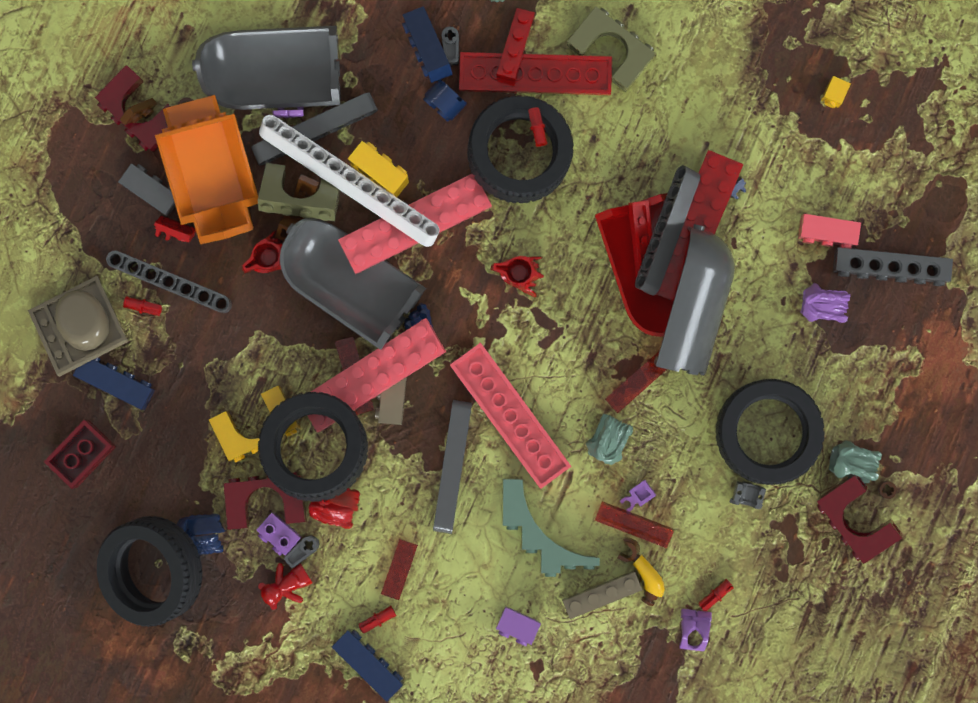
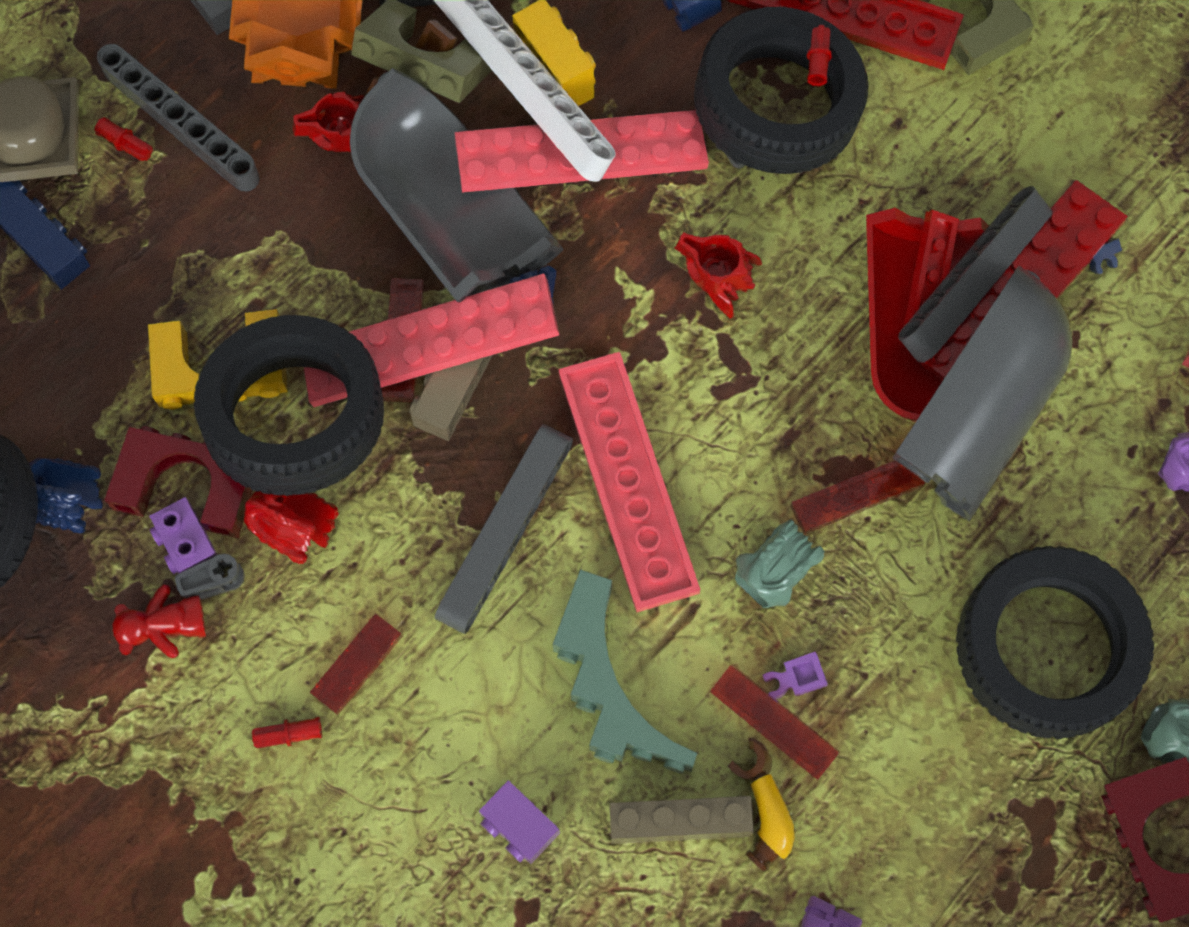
camera: 20 degrees right, 15 degrees down
red plate [154,216,196,242] -> none
dark blue brick [332,629,404,702] -> none
red axle [698,579,734,611] -> none
dark grey piece [729,481,766,509] -> none

